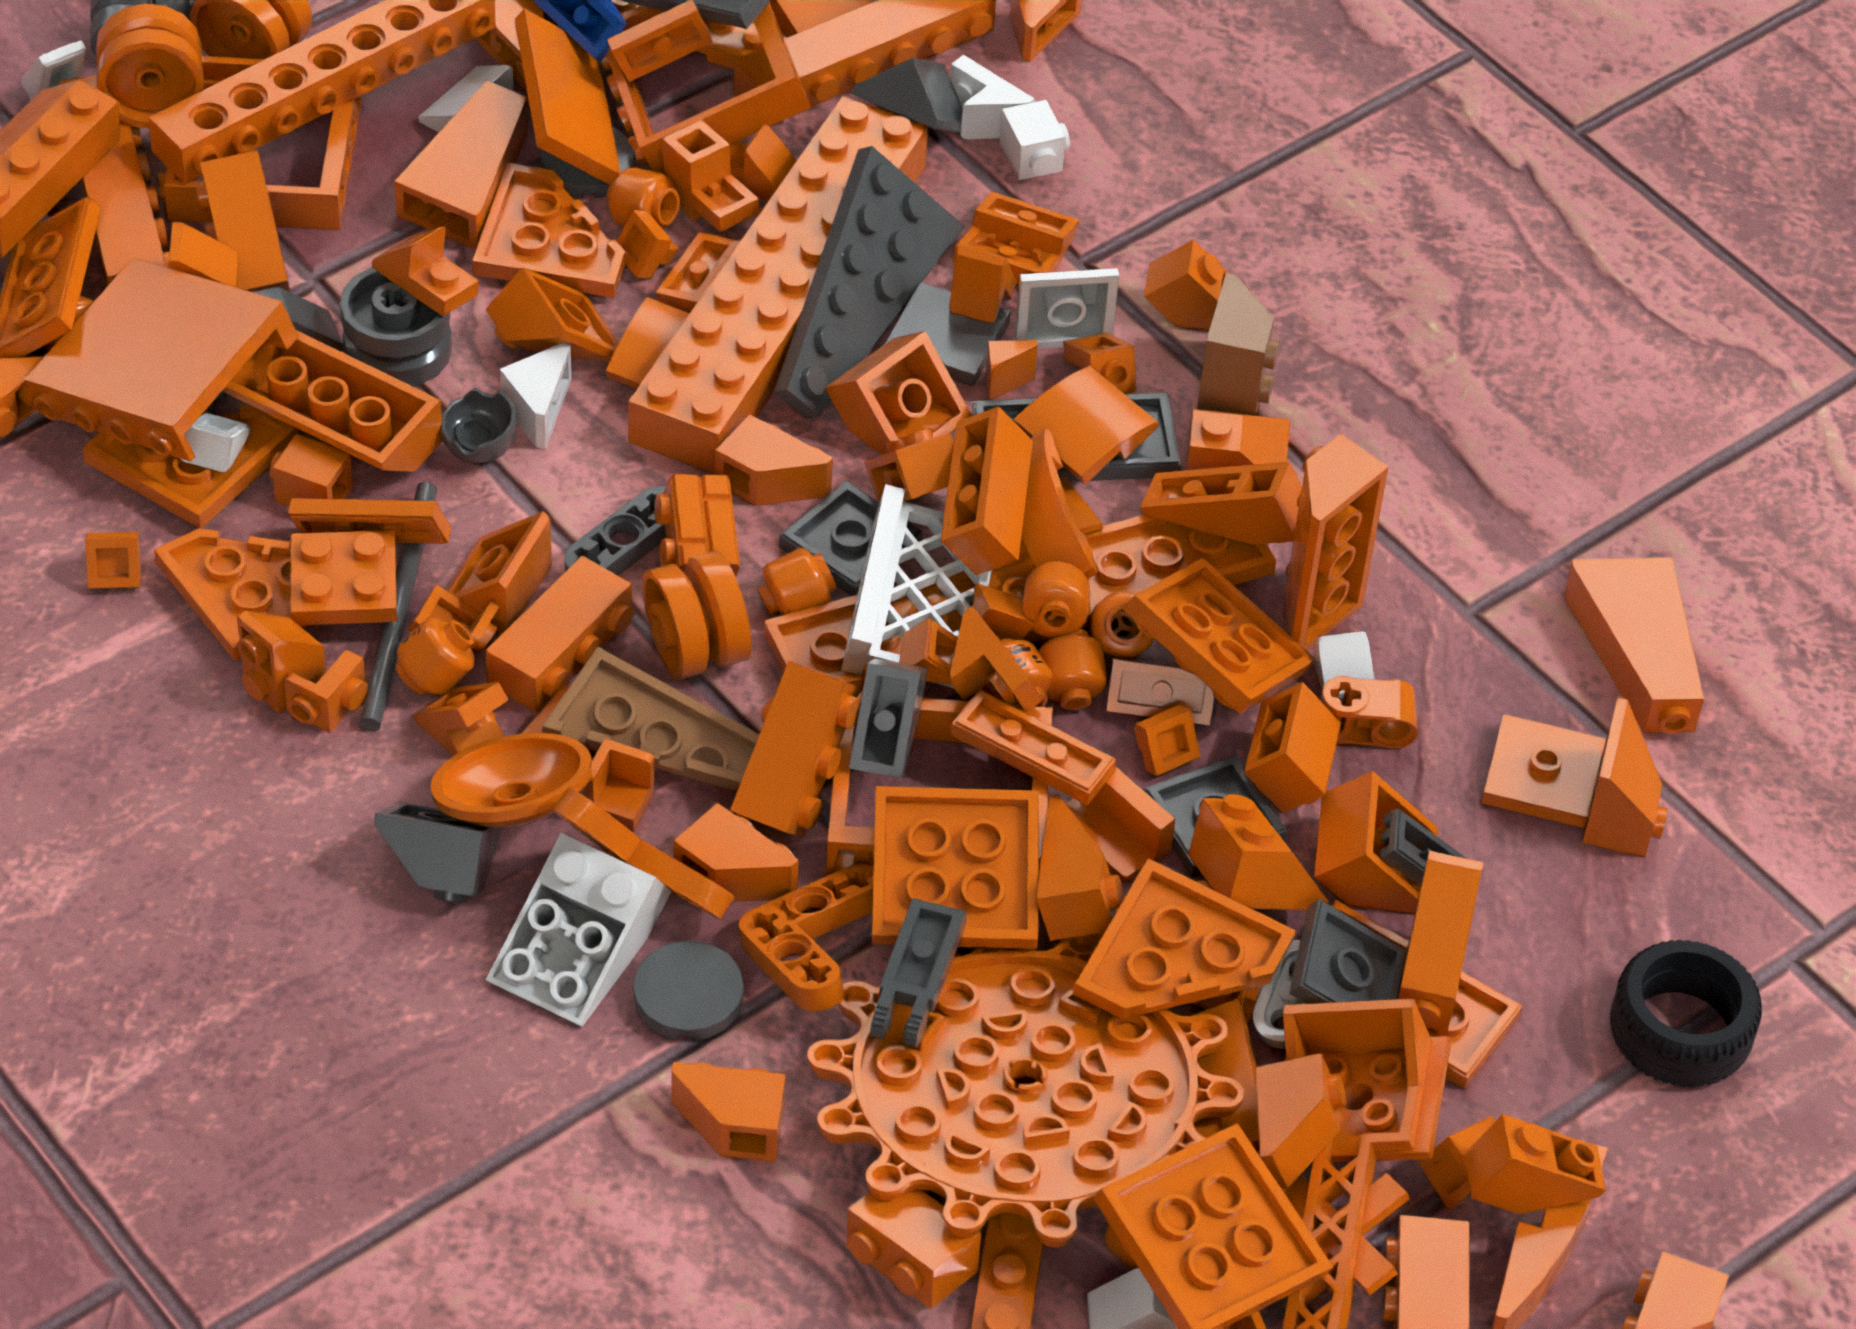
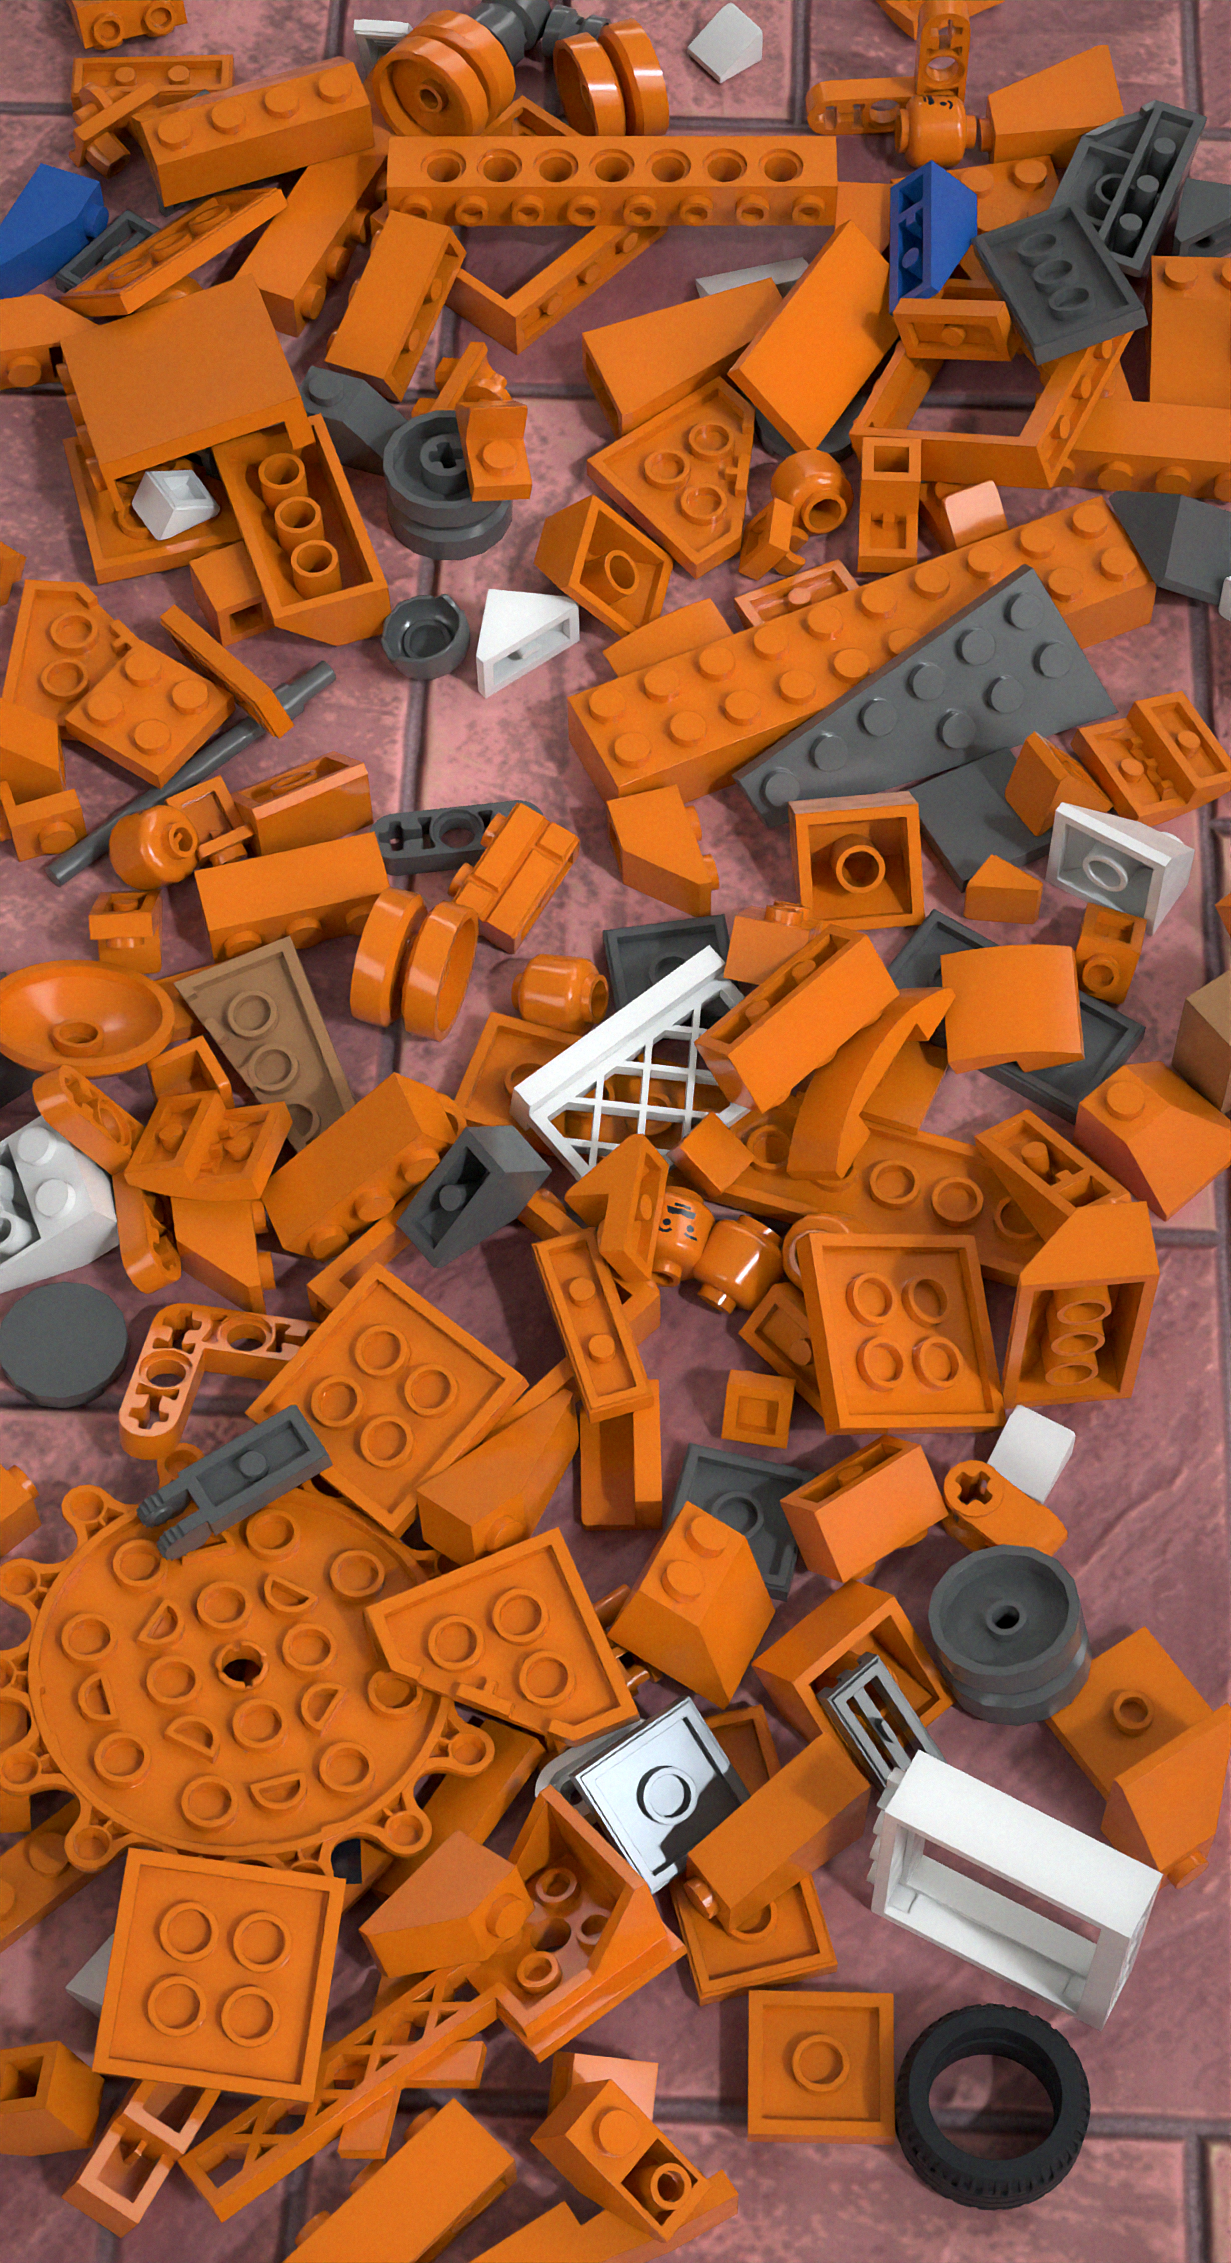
camera: 45 degrees right, 10 degrees up
orange slope [169,222,238,287] -> none
orange slope [899,618,958,686] -> none
orange head [1022,561,1091,638] -> none
none -> orange slope [124,1089,293,1201]
none -> orange hips [411,341,512,418]
none -> orange plate [747,1990,895,2145]
none -> white window [866,1749,1163,2031]
none -> dark grey wheel [928,1544,1093,1726]

